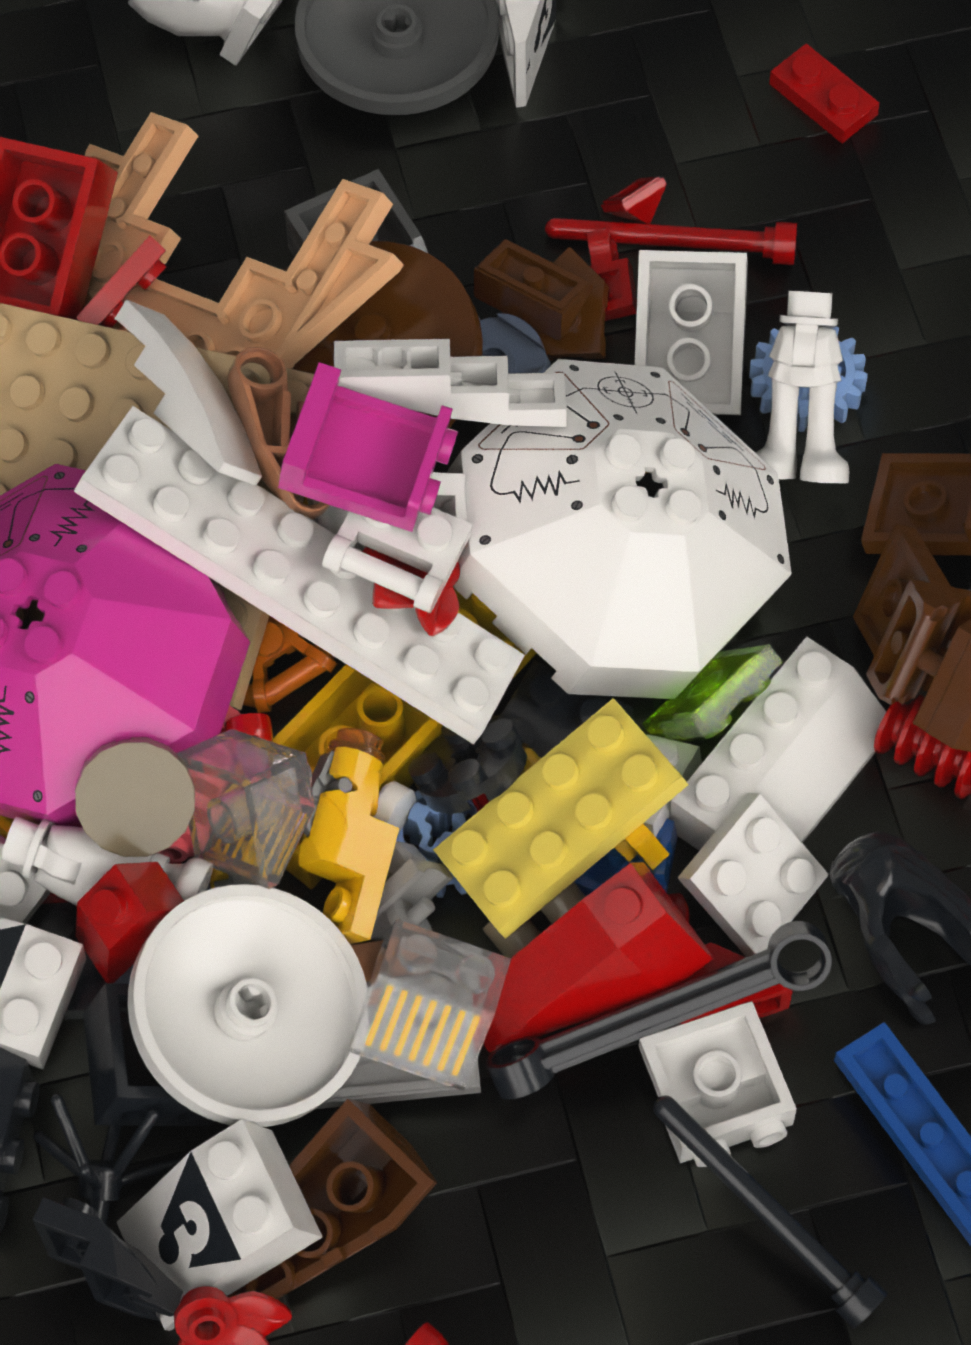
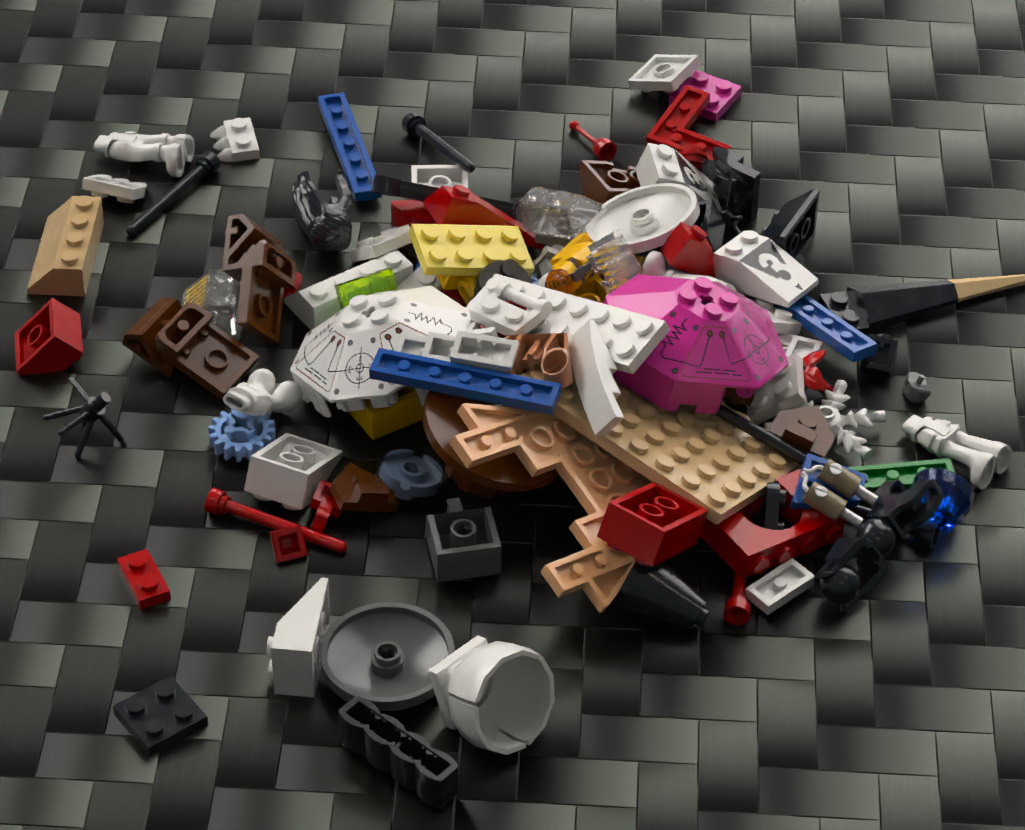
camera: 165 degrees left, 20 degrees down
dark tan tile [75,737,195,857] -> none
red plate [76,235,167,328] -> none
dark pink panel [278,362,458,532] -> none
reddish brown slope [473,239,593,341] -> none
none -> blue plate [369,348,562,415]

